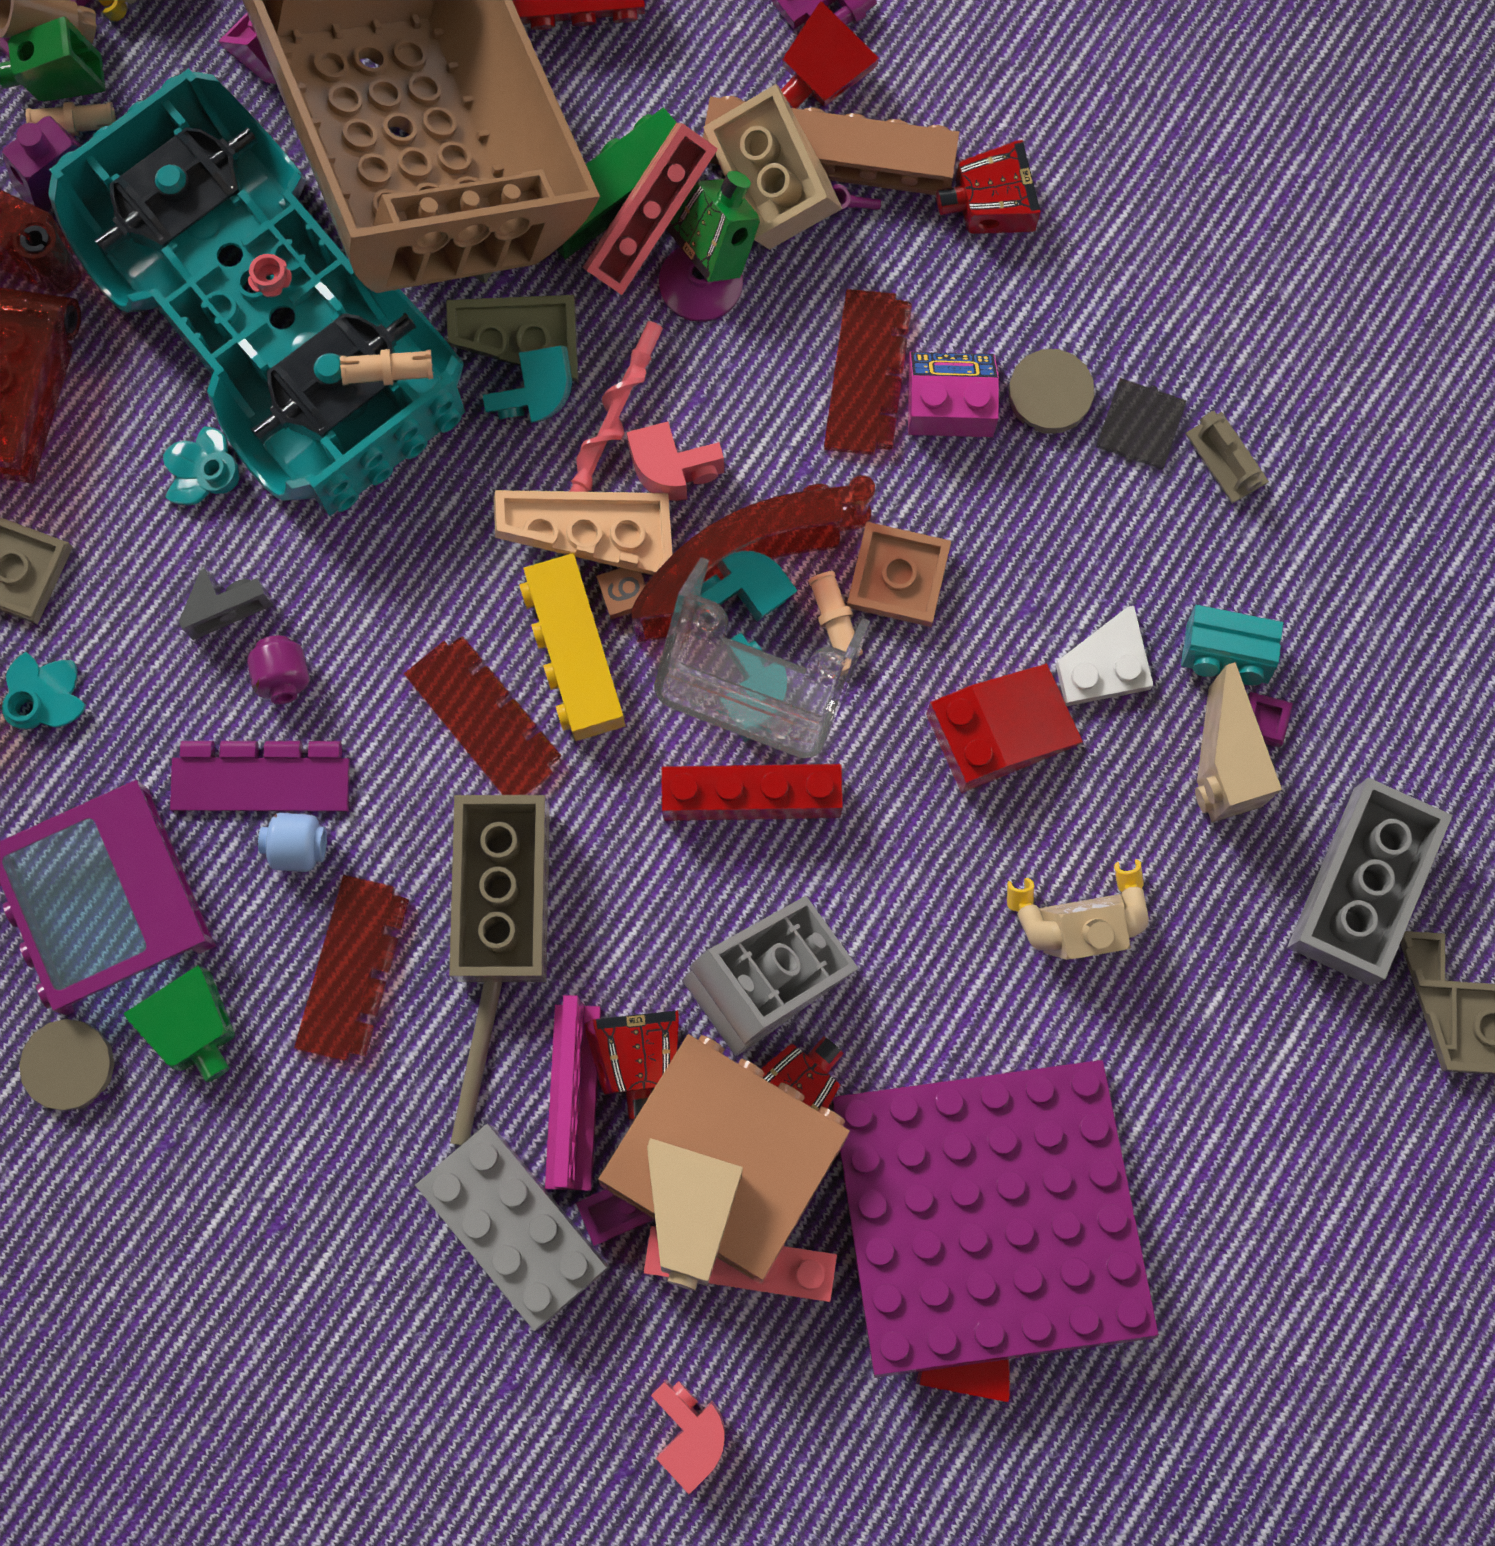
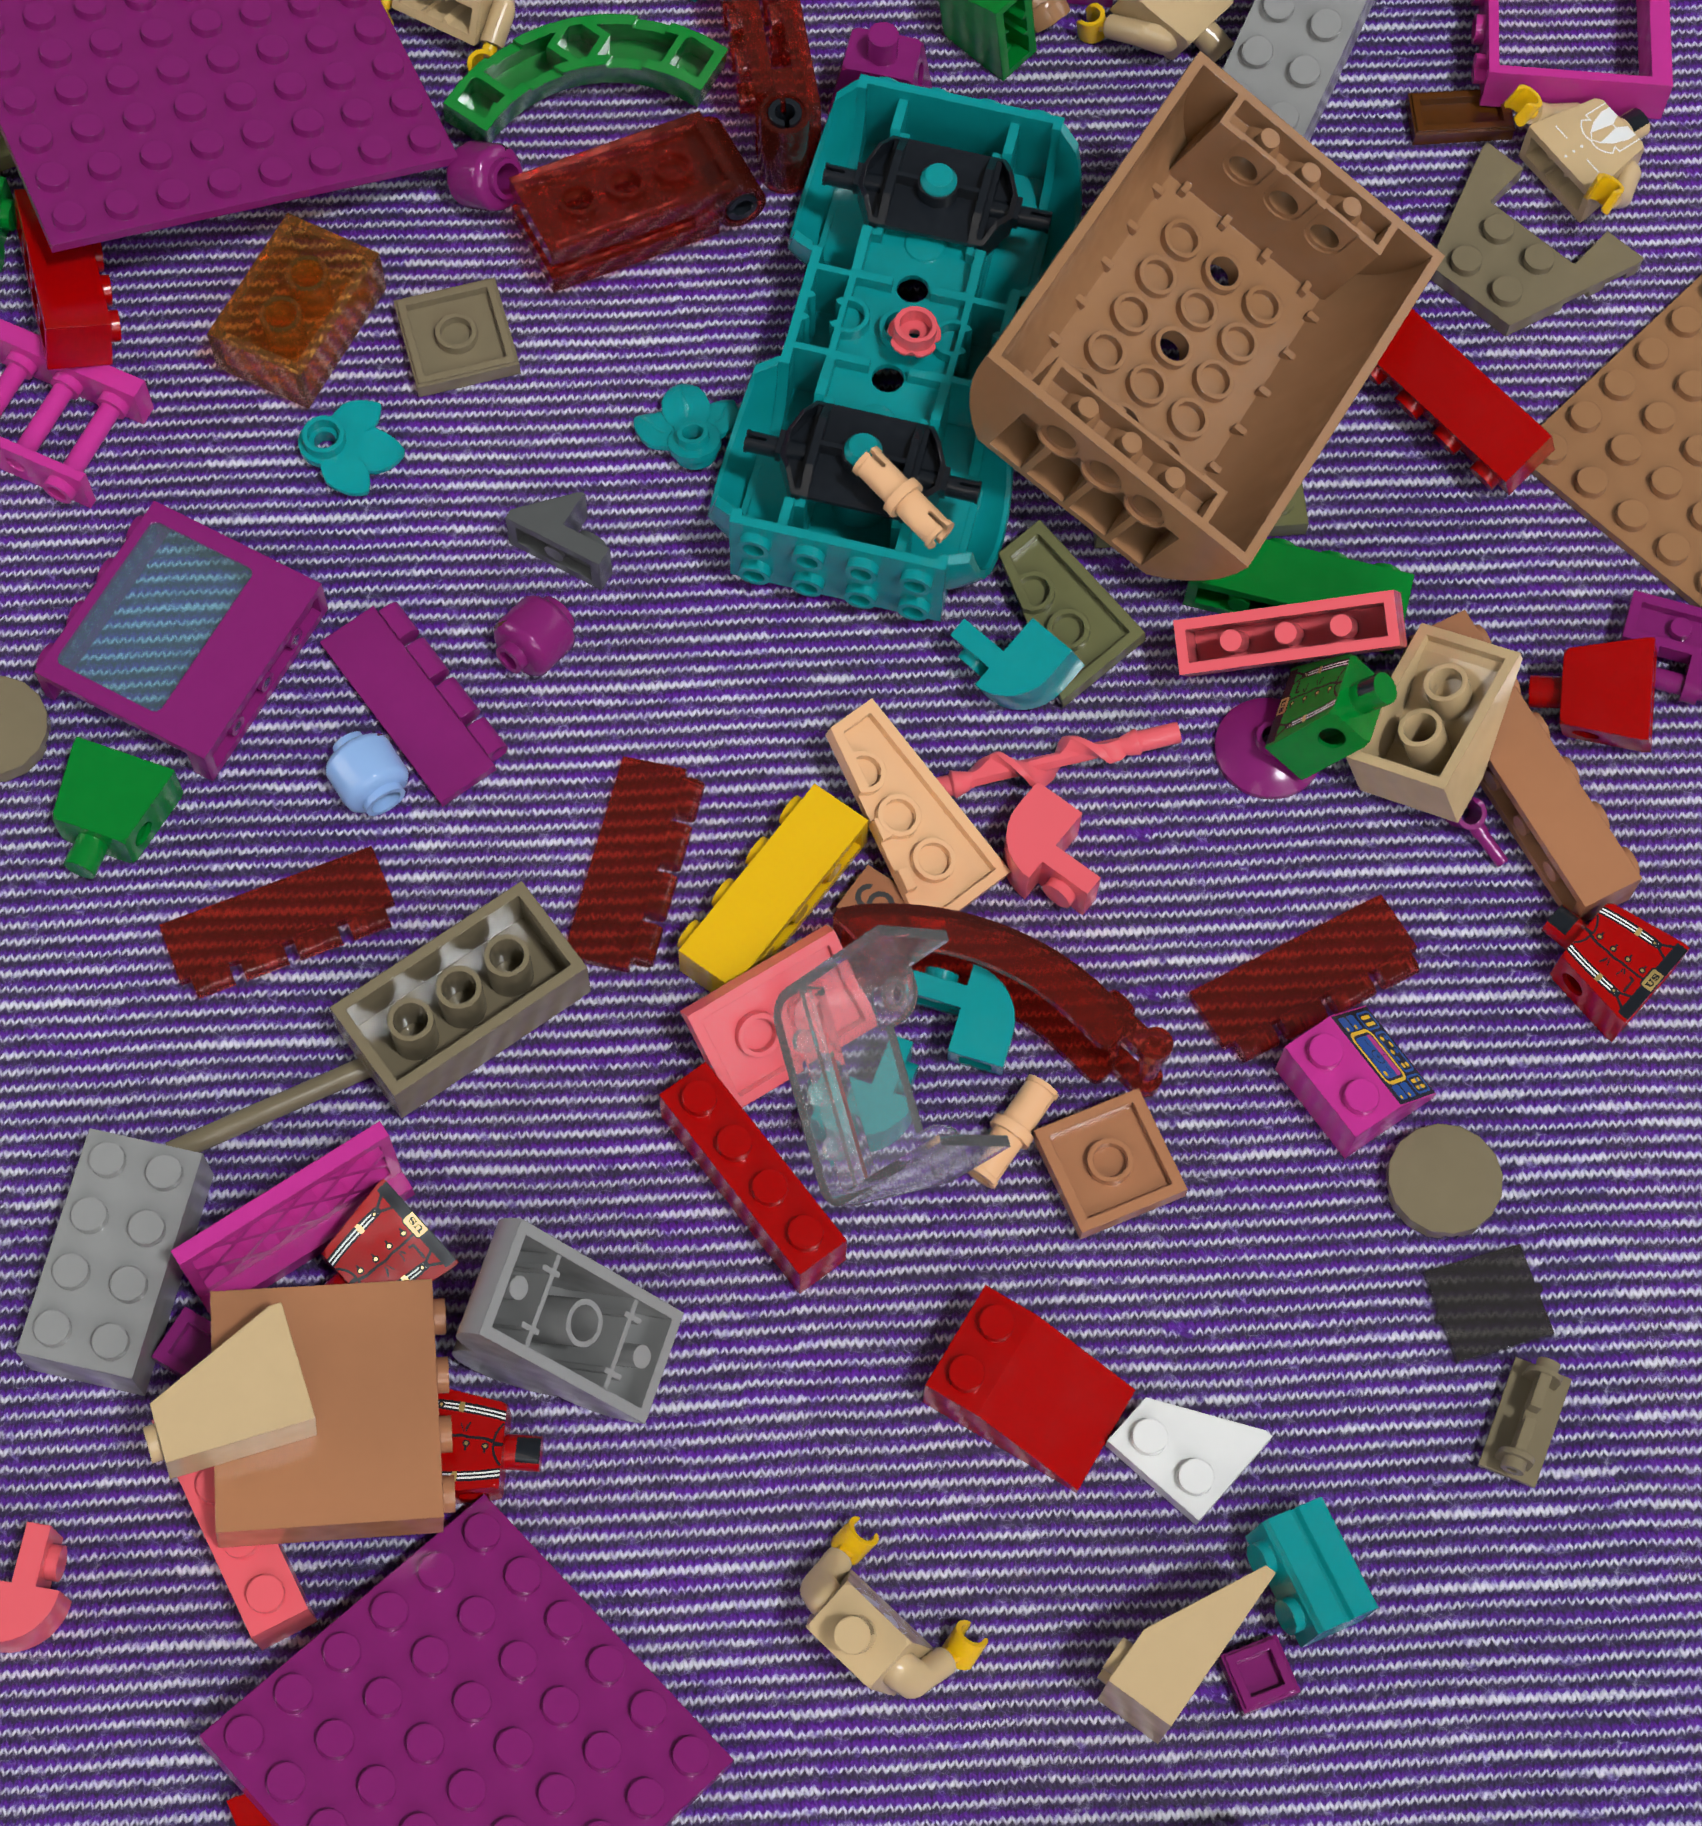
camera: 50 degrees right, 10 degrees down
light nougat pin [25,102,116,136] -> none
none -> coral plate [680,925,880,1108]

